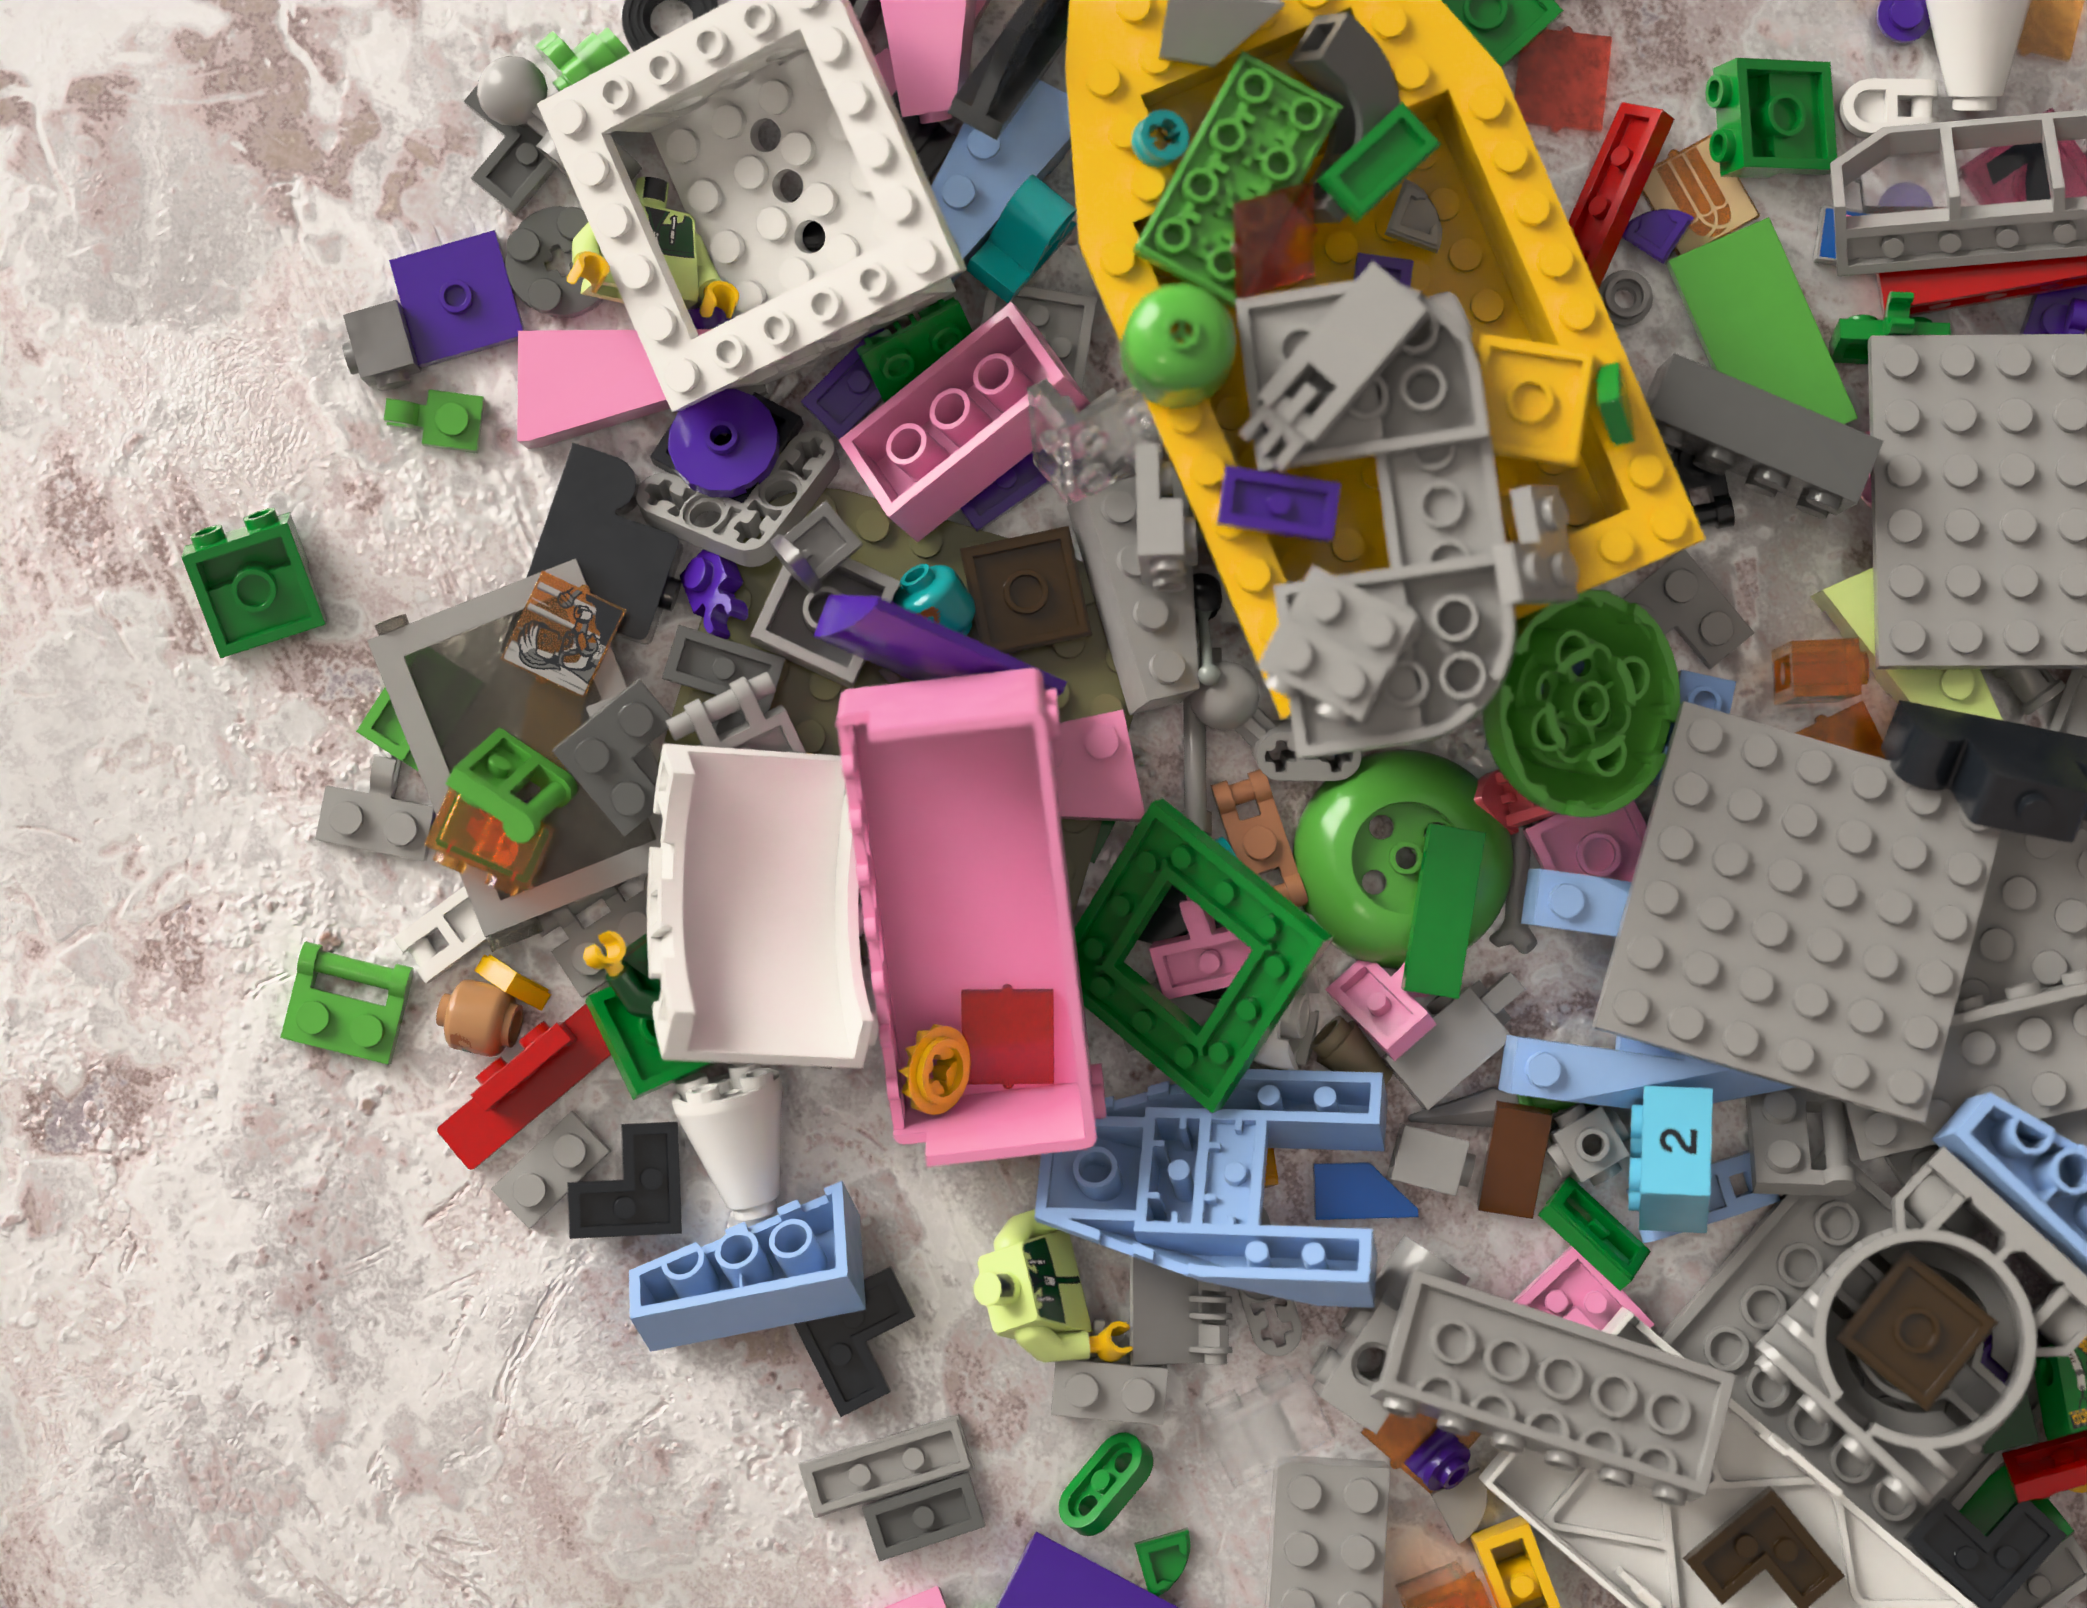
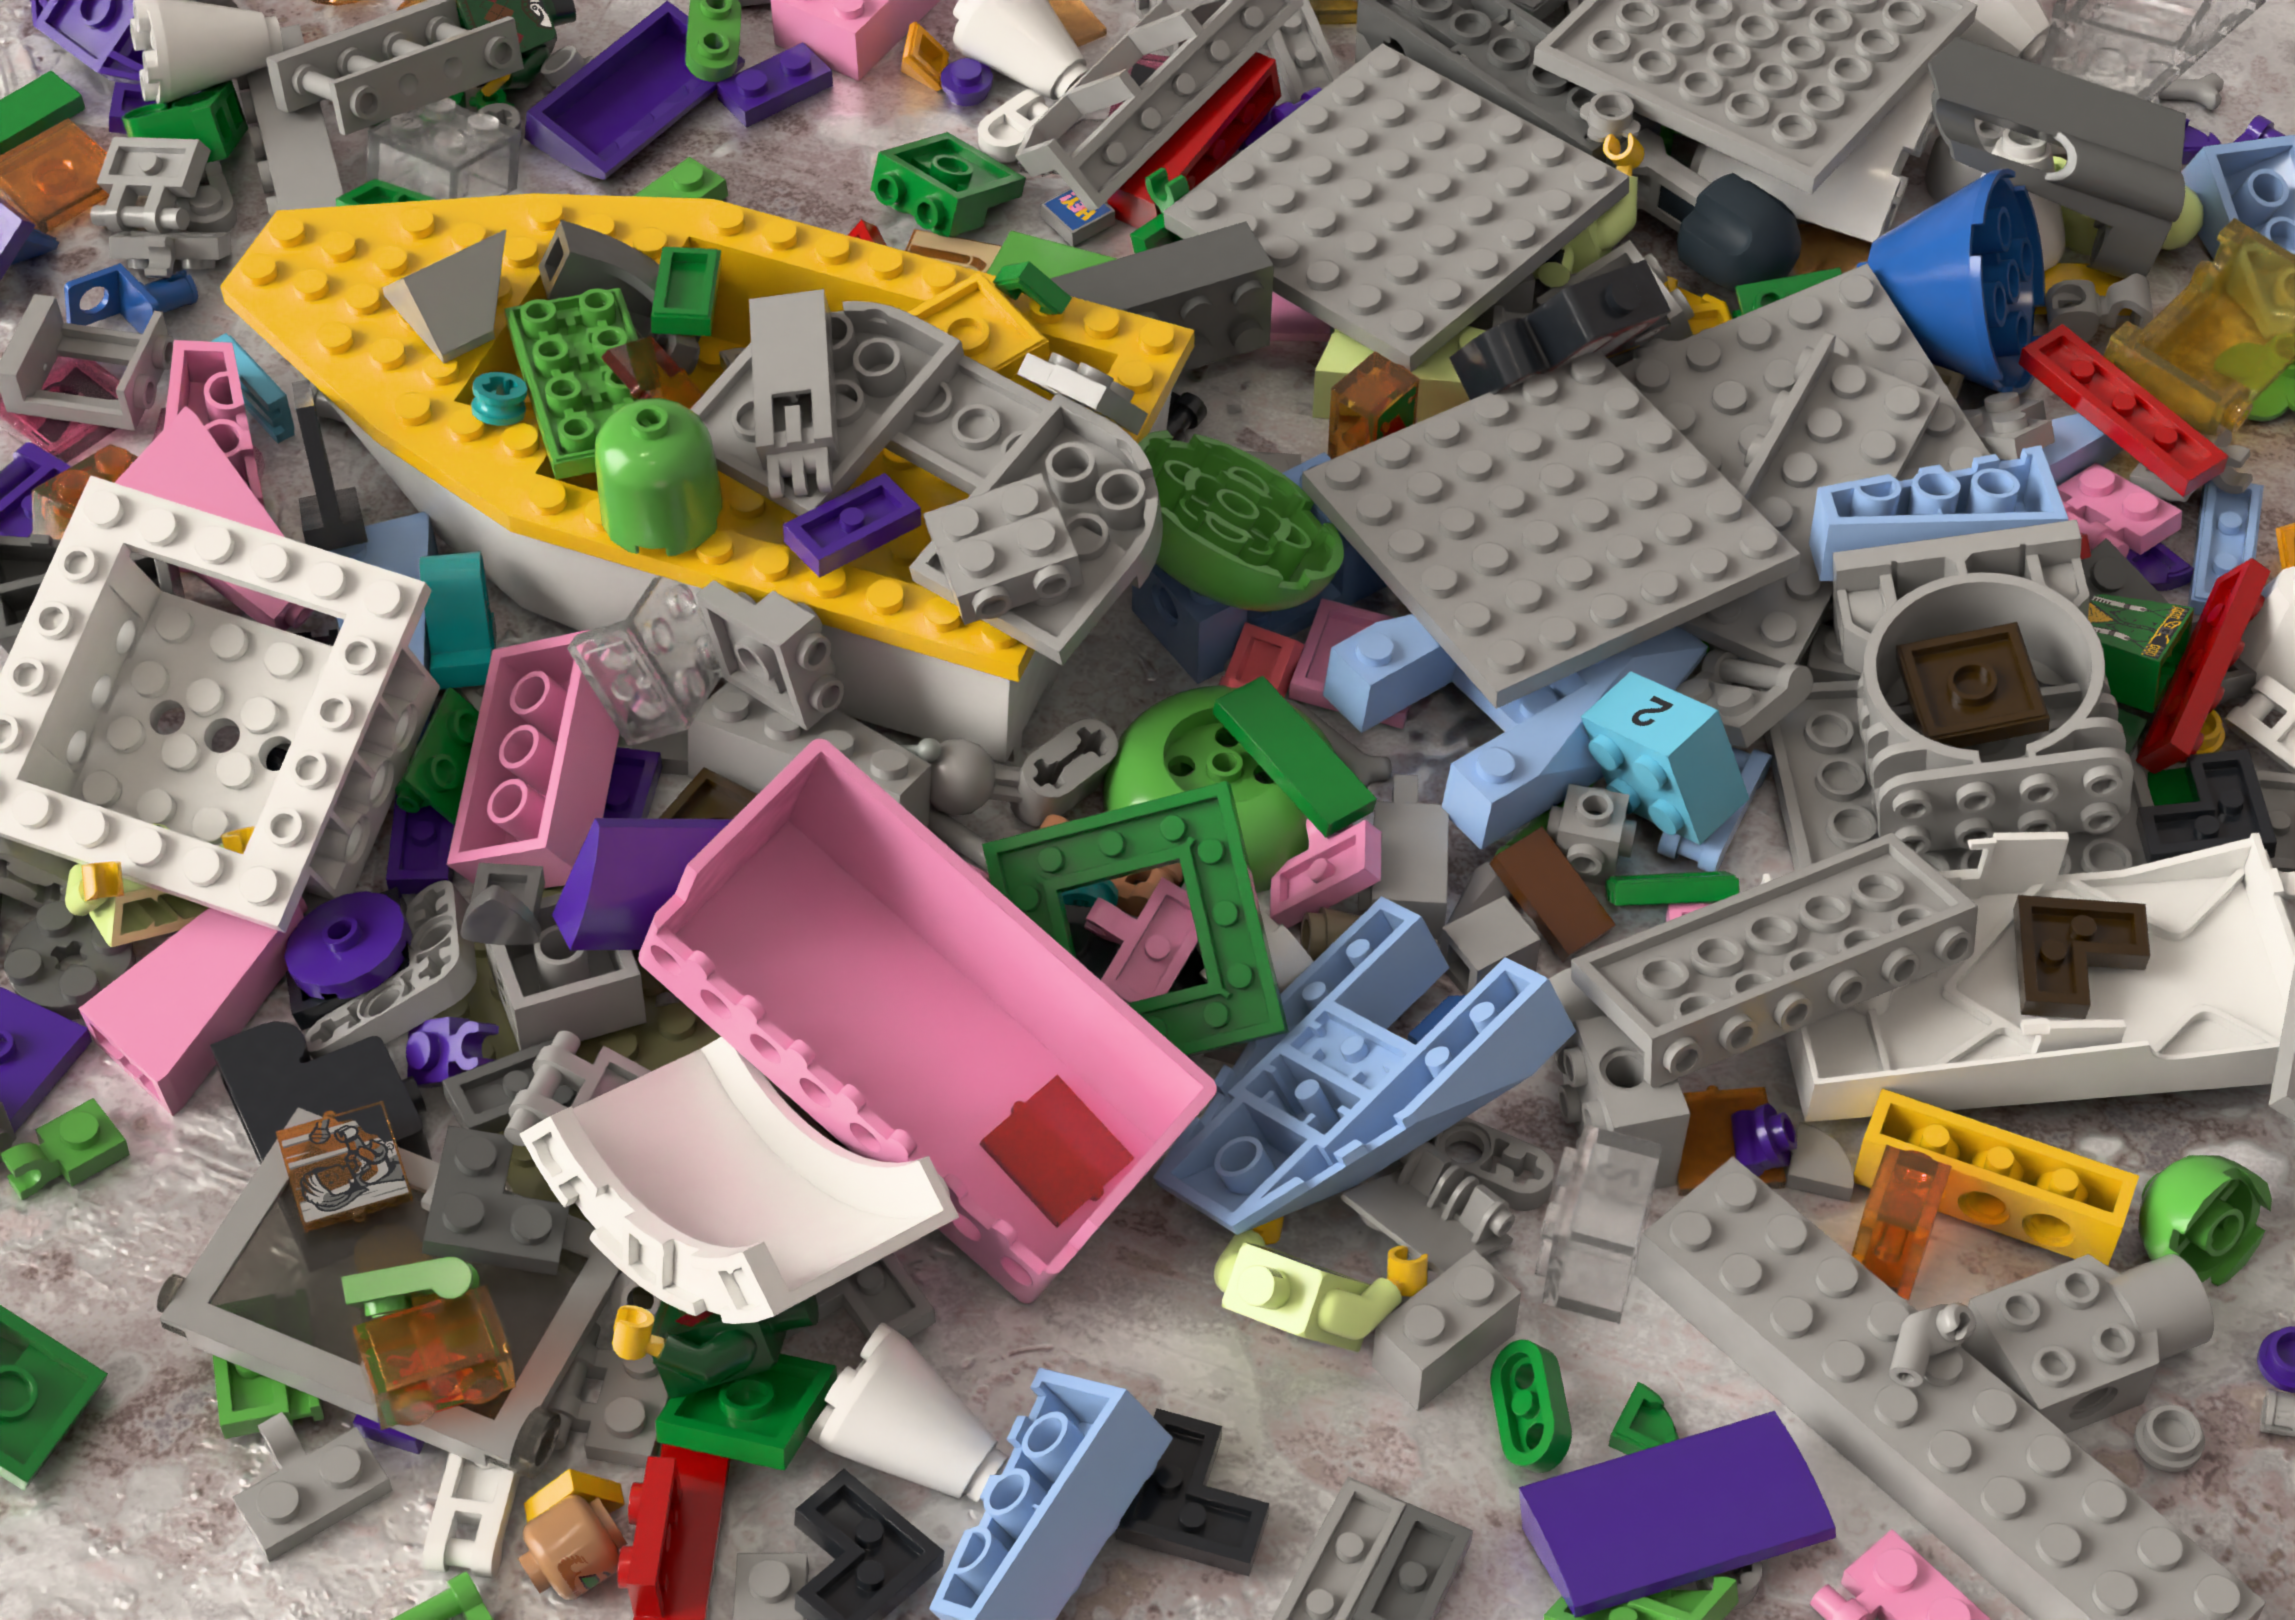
camera: 45 degrees left, 35 degrees down
gear [899,1024,971,1115] -> none

